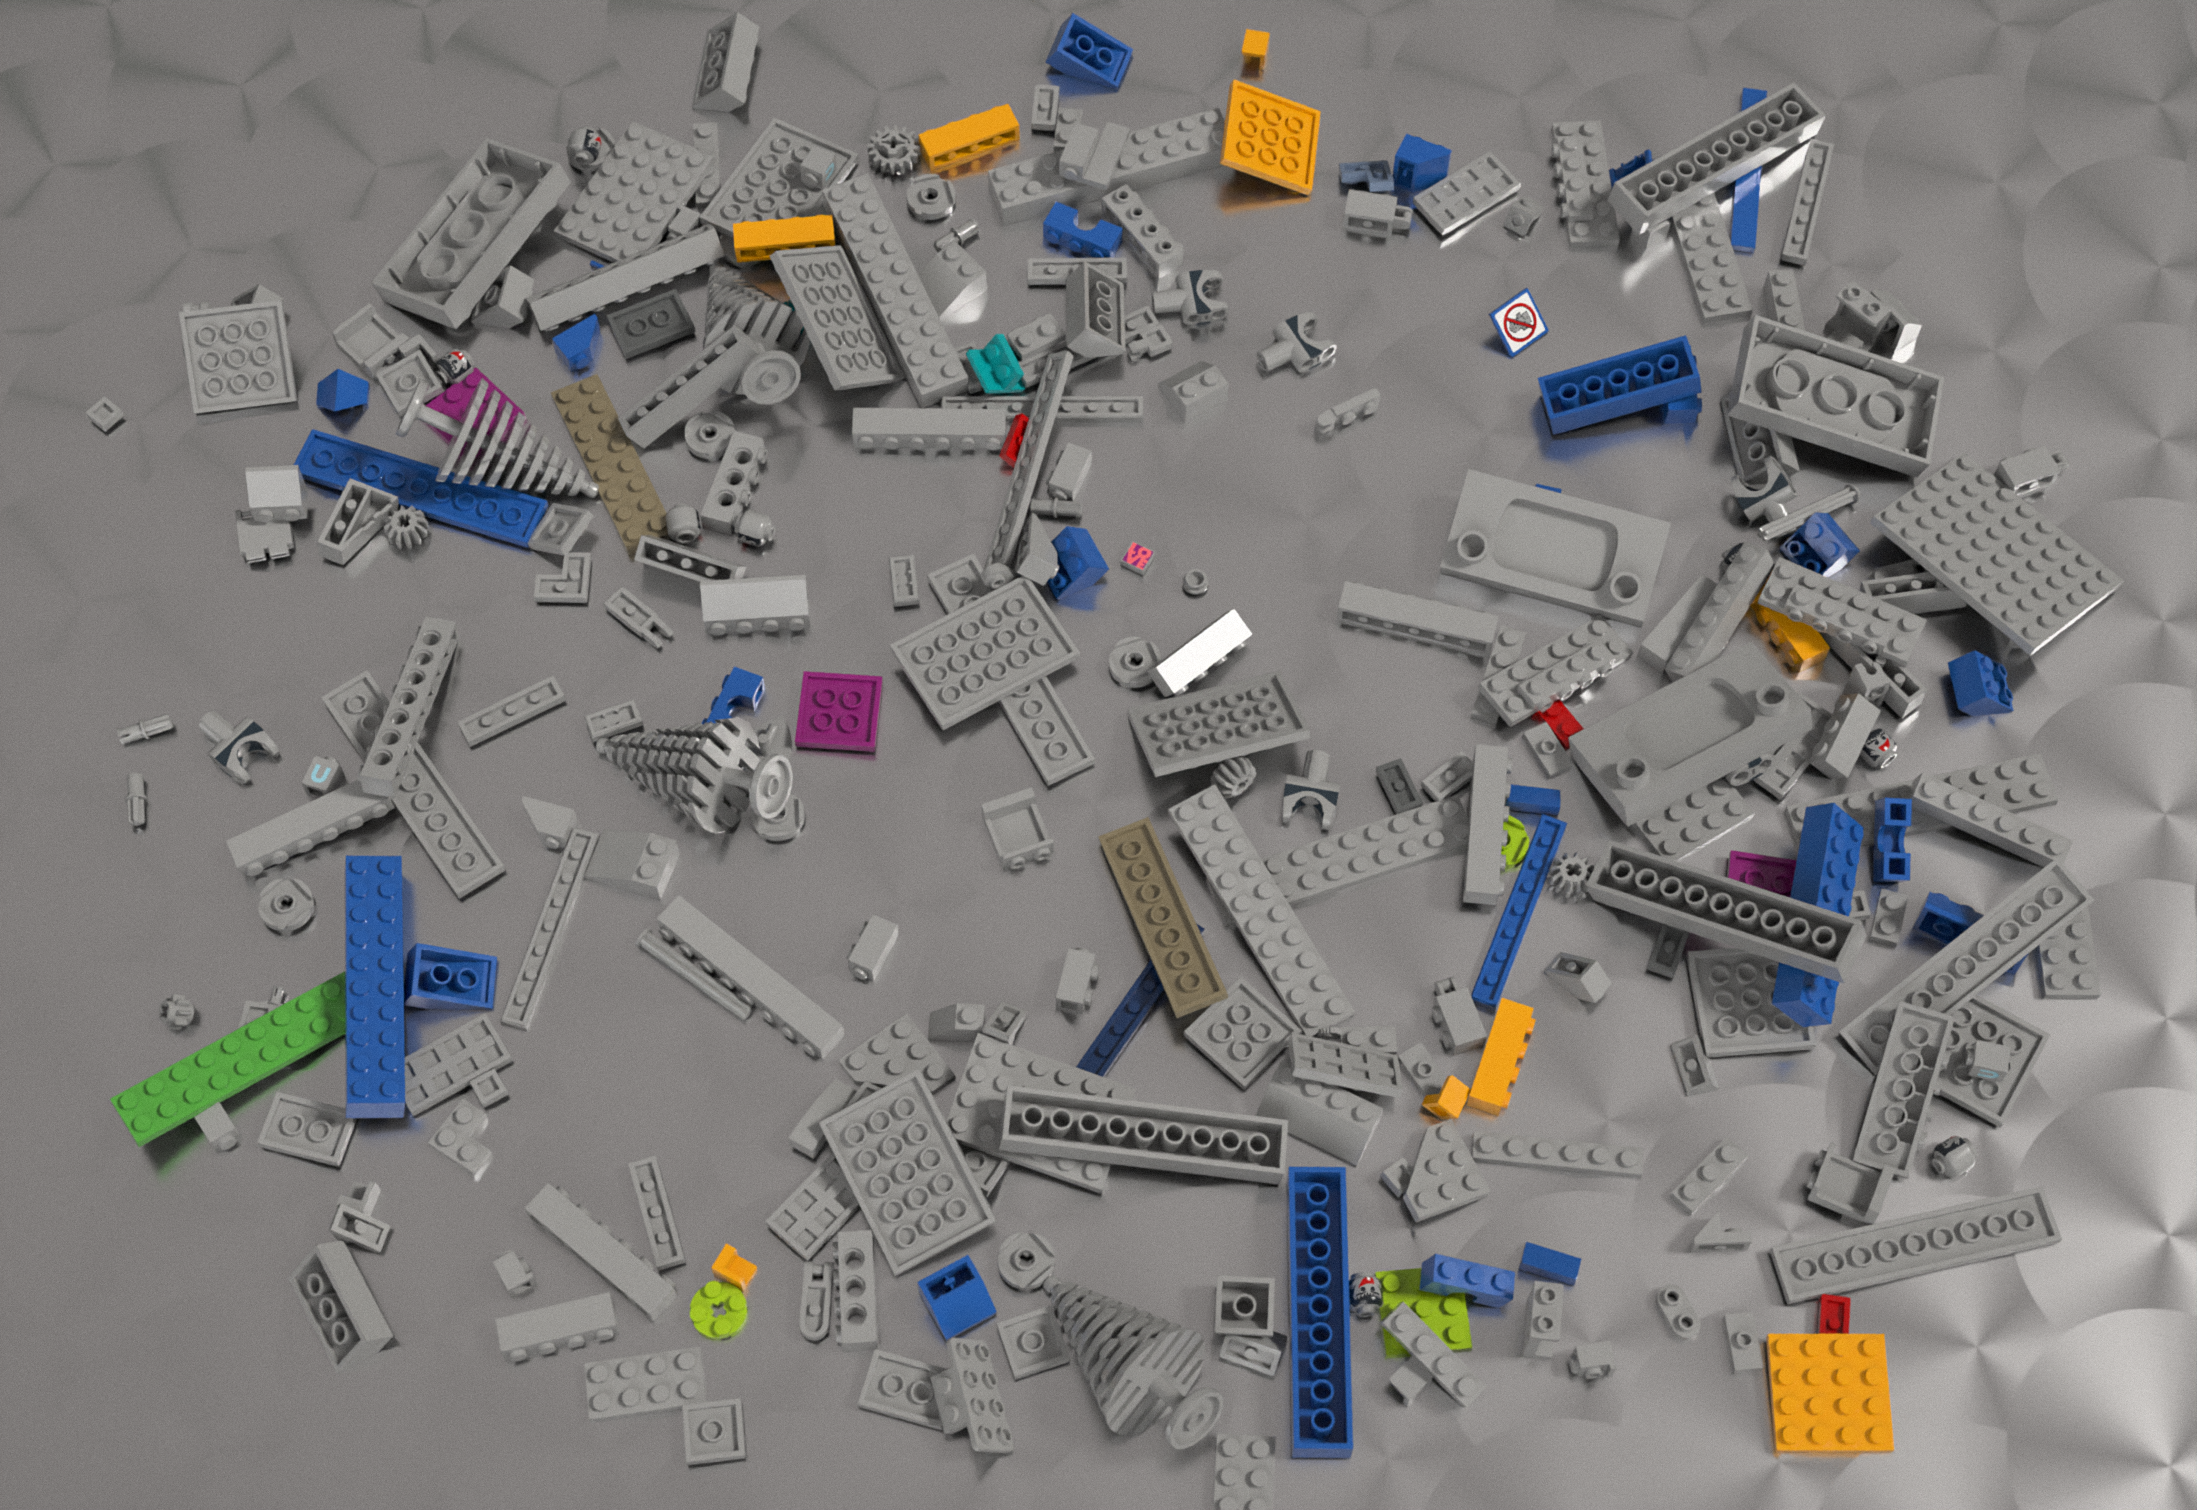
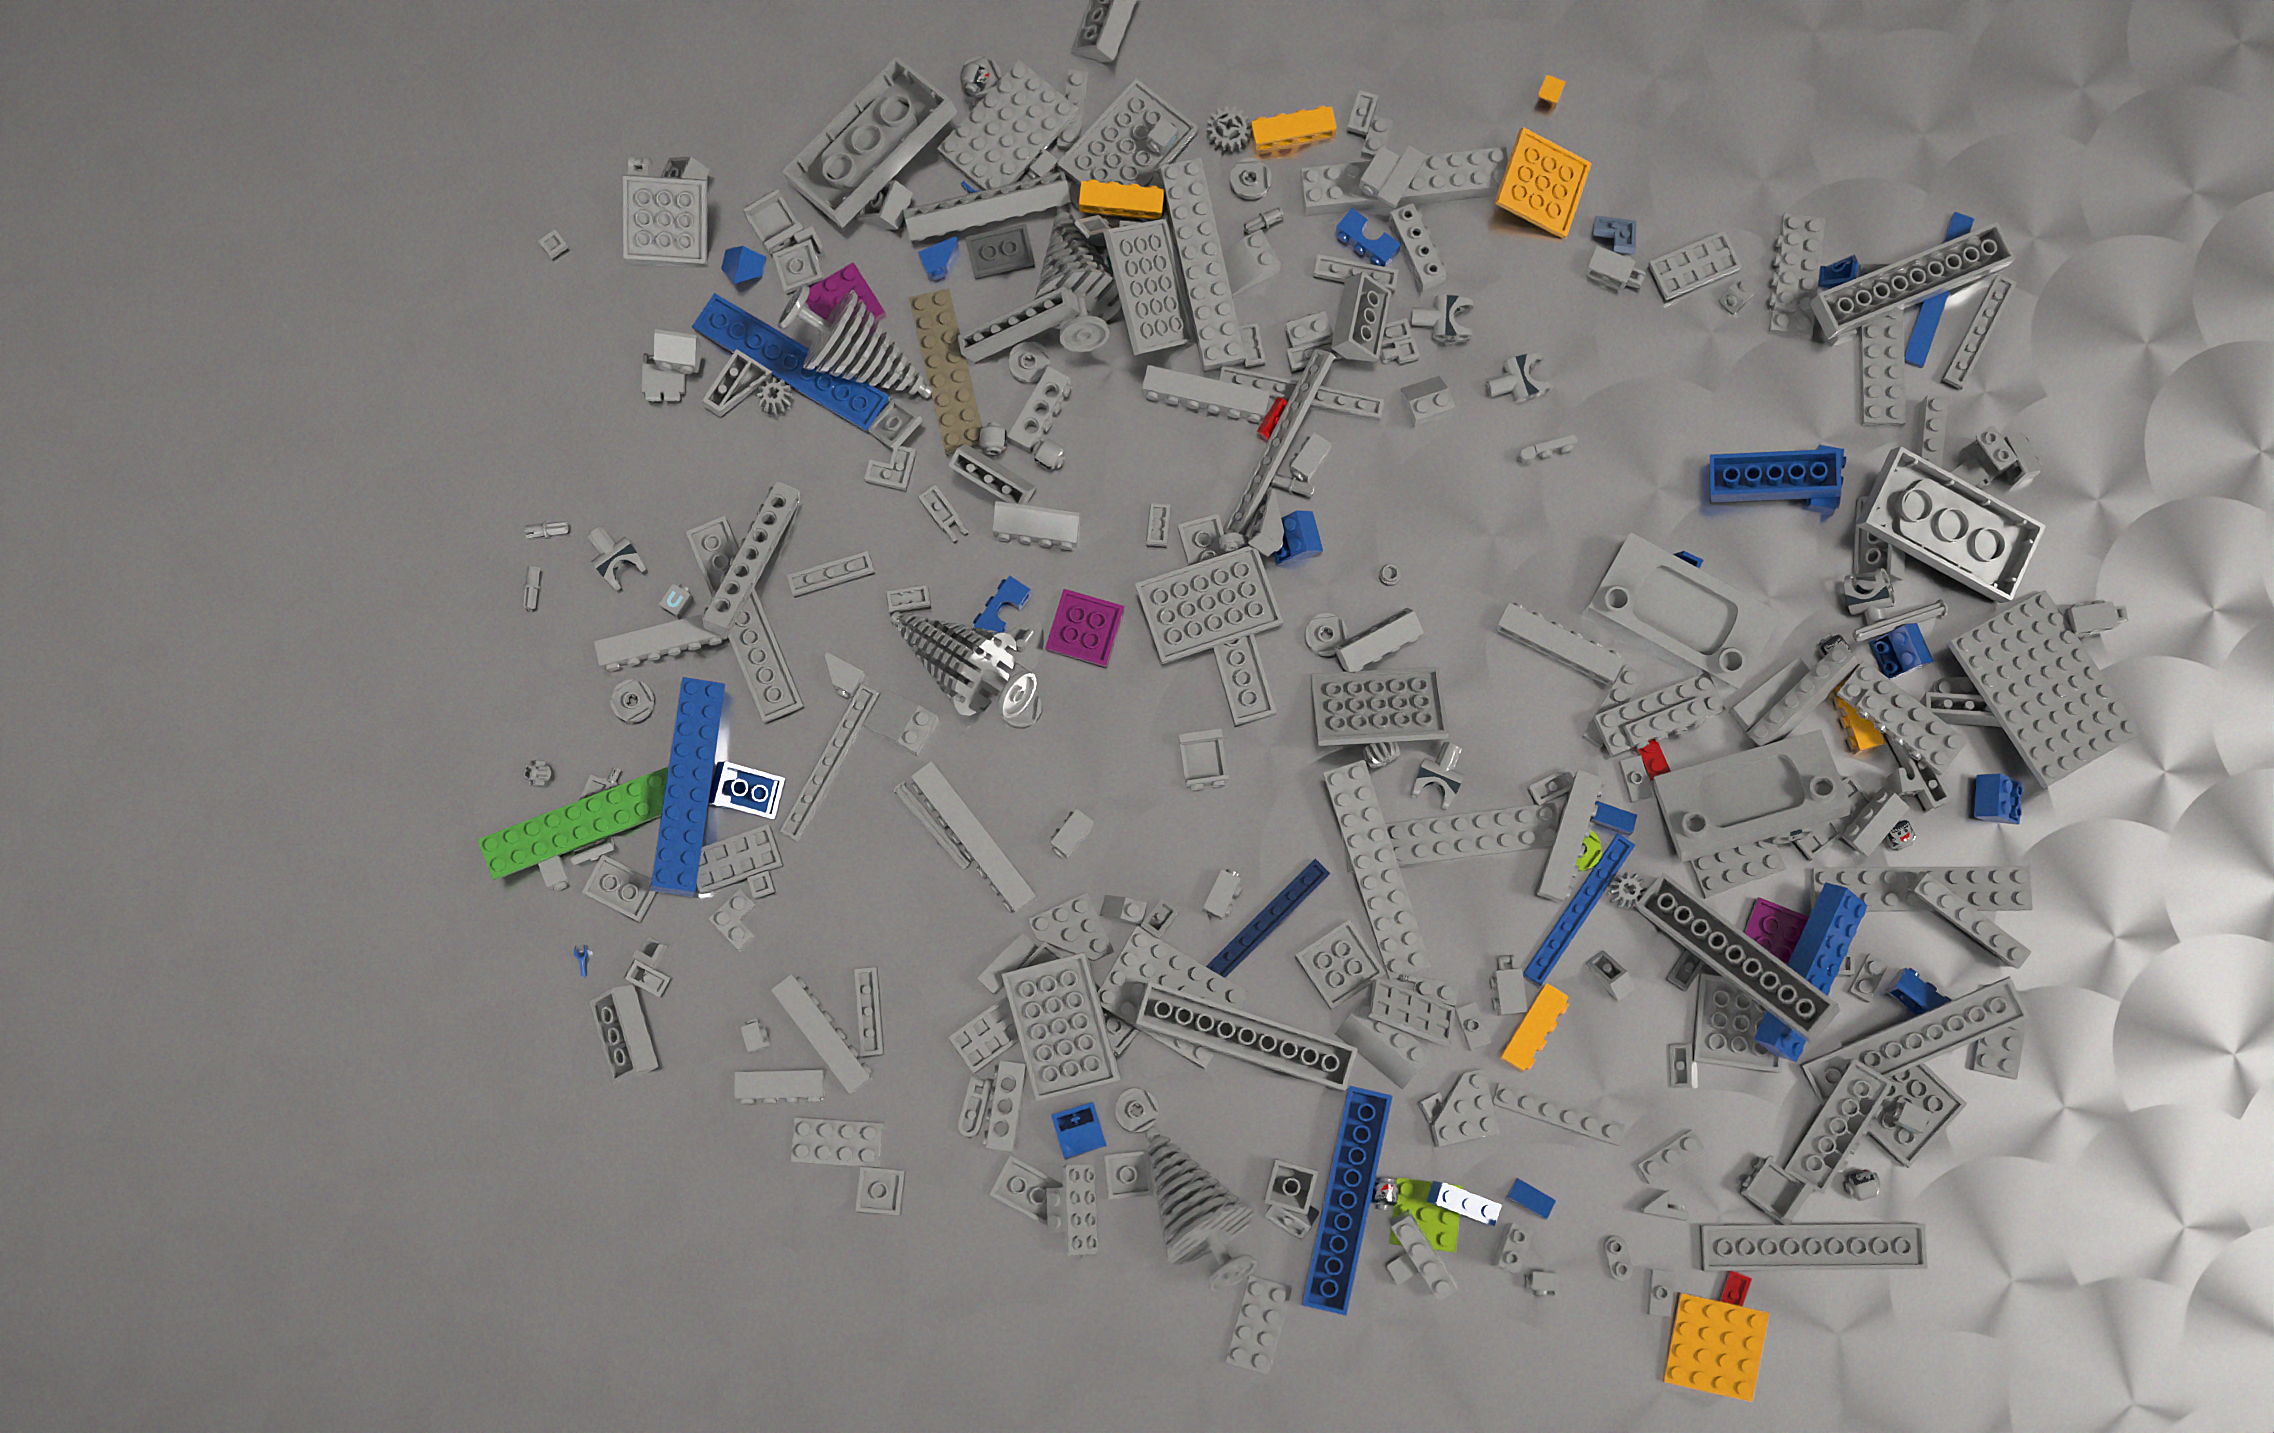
camera: 15 degrees right, 15 degrees up
light grey head [436,348,475,385] -> none
lime plate [690,1281,748,1341] -> none
light orange panel [711,1243,757,1292] -> none
teal bracket [966,334,1025,393] -> none
blue slope [1045,13,1134,89] -> none
dark tan plate [1098,817,1228,1018] -> none
tile [1120,541,1155,576] -> none
dark grey plate [1376,758,1423,814] -> none
blue slope [1392,134,1452,193] -> none
light orange panel [1421,1075,1471,1120] -> none
piece [1489,288,1549,357] -> none
blue arch [1873,798,1912,883] -> none
none -> light grey plate [570,836,614,865]
none -> blue hand [574,944,587,977]
none -> light grey slope [1075,215,1113,246]

